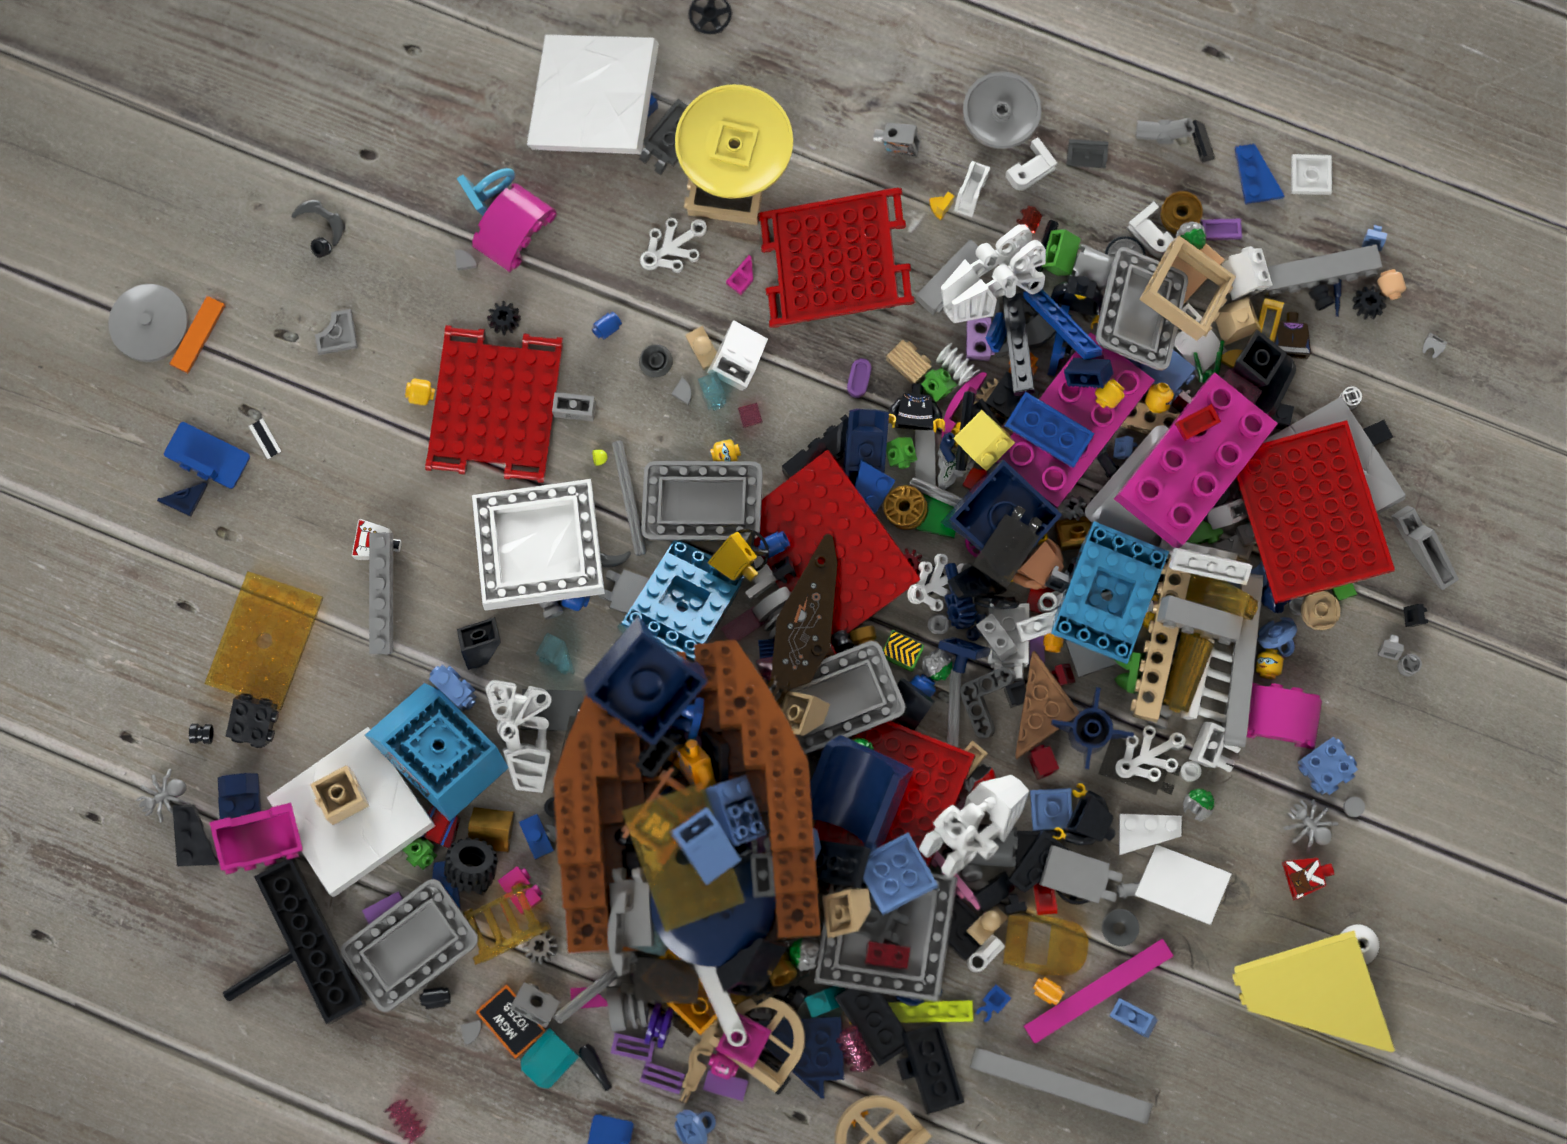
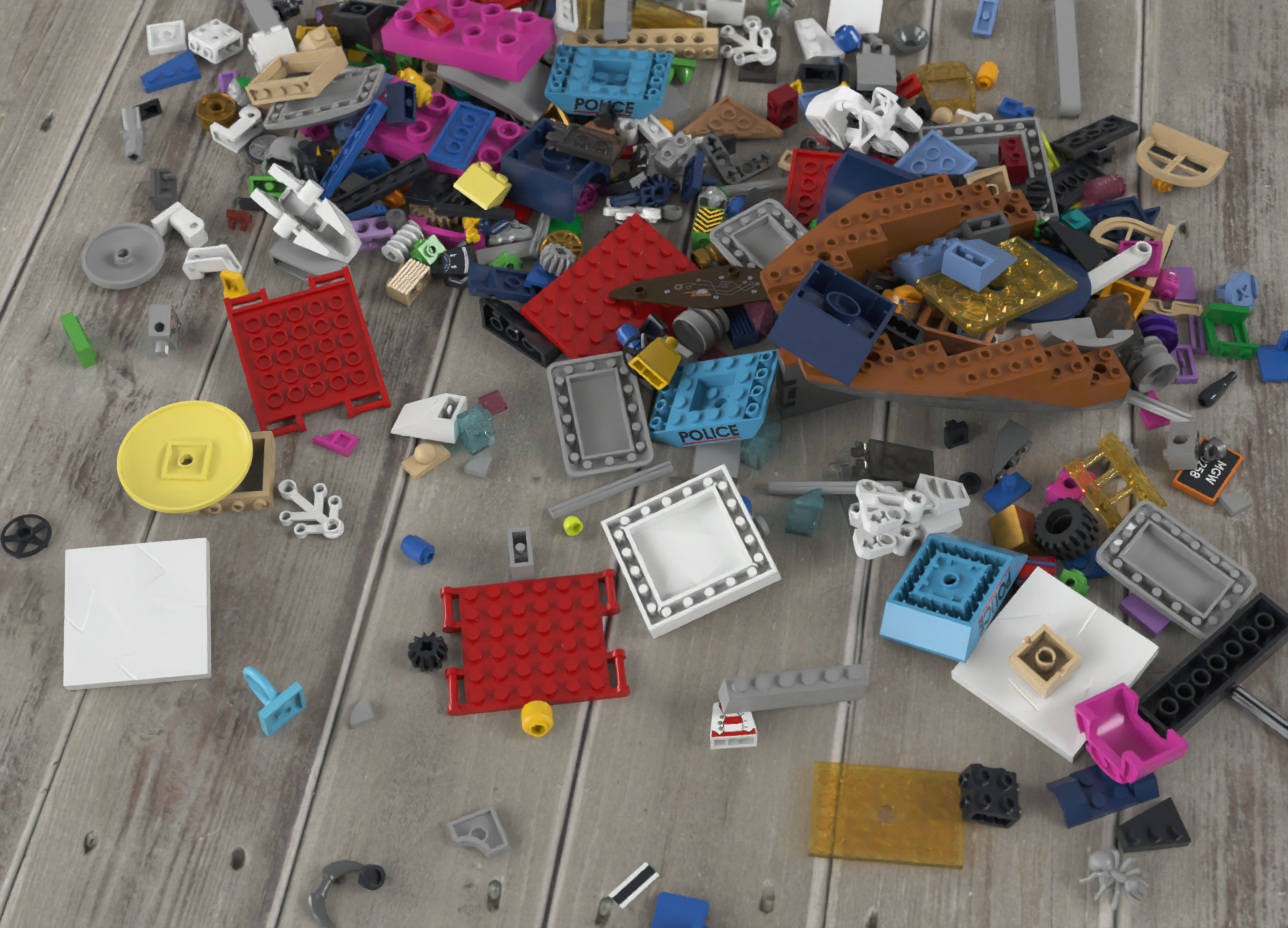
camera: 105 degrees left, 25 degrees down
black wheel [189,723,214,744] -> none
black brick [420,986,451,1010] -> none
medium blue brick [429,664,477,712] -> none
black slope [457,617,501,670] -> none
dark pink cylinder [472,183,557,273] -> none
teal slope [520,1027,580,1089] -> none
dark grey tile [639,99,688,175] -> none
dark grey hat [639,344,673,378] -> none
yellow head [711,439,741,461] -> none
medium lavender tile [847,358,871,398] -> none
dark pink tile [1023,938,1174,1044] -> none
dark red tile [1051,663,1076,686] -> none
dark blue brick [1051,688,1134,770] -> none
none -> bright green piece [60,312,97,369]
none -> white brick [188,19,243,64]
none -> flat silver tile [385,208,406,232]
none -> light grey gear [539,243,576,276]
none -> light grey axle [768,481,903,494]
none -> blue head [834,24,862,53]
none -> black gear [1025,177,1048,212]
none -> green panel [1200,302,1260,360]
none -> flat silver tile [1203,437,1227,461]

